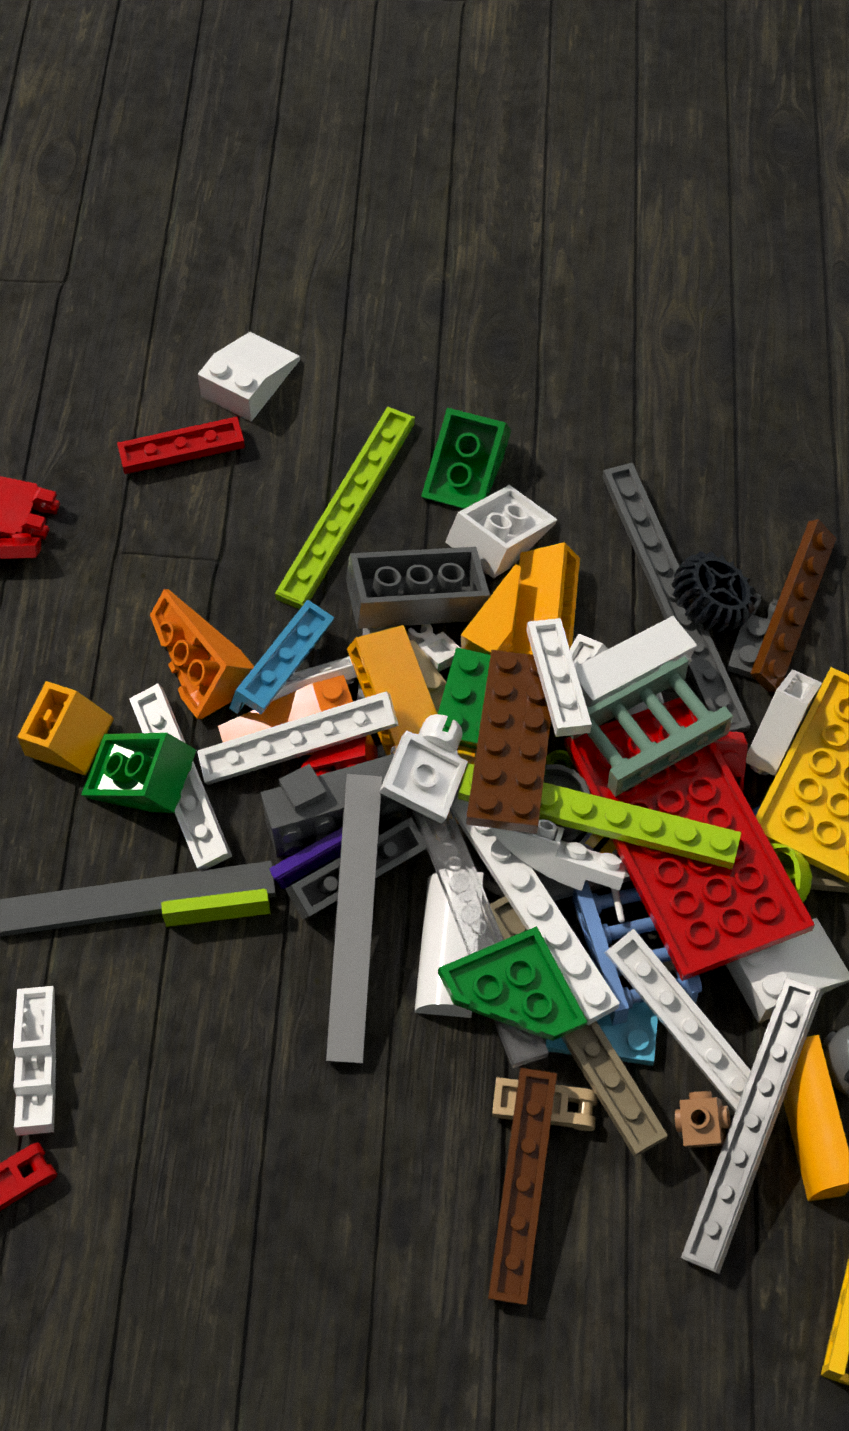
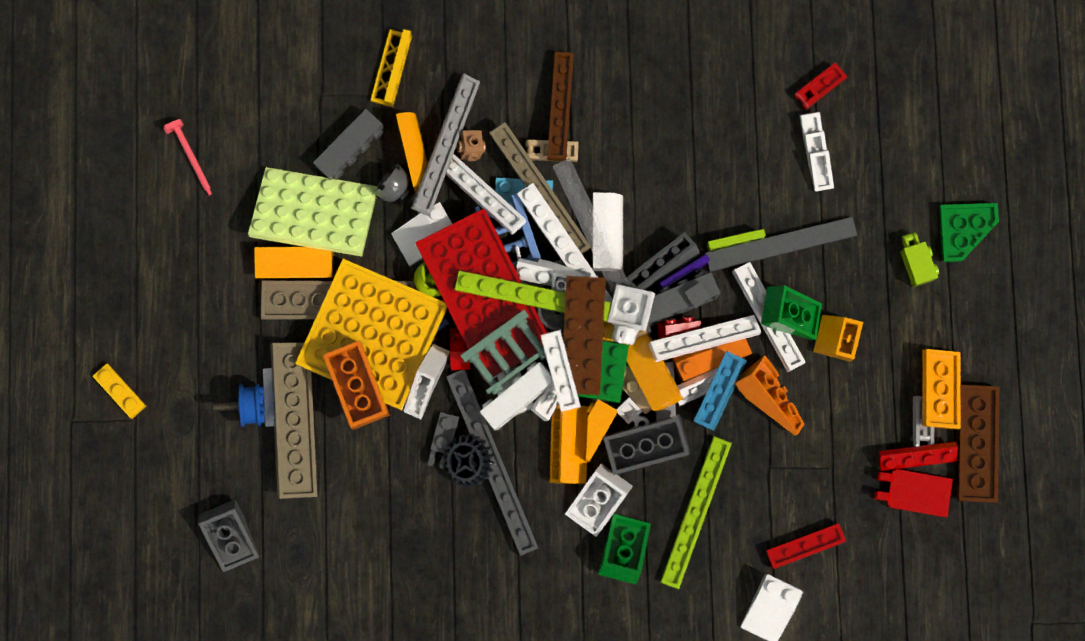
camera: 175 degrees right, 20 degrees up
light grey tile [326,774,382,1063] -> none
green plate [438,926,587,1041] -> none
reddish brown plate [750,519,837,693] -> none

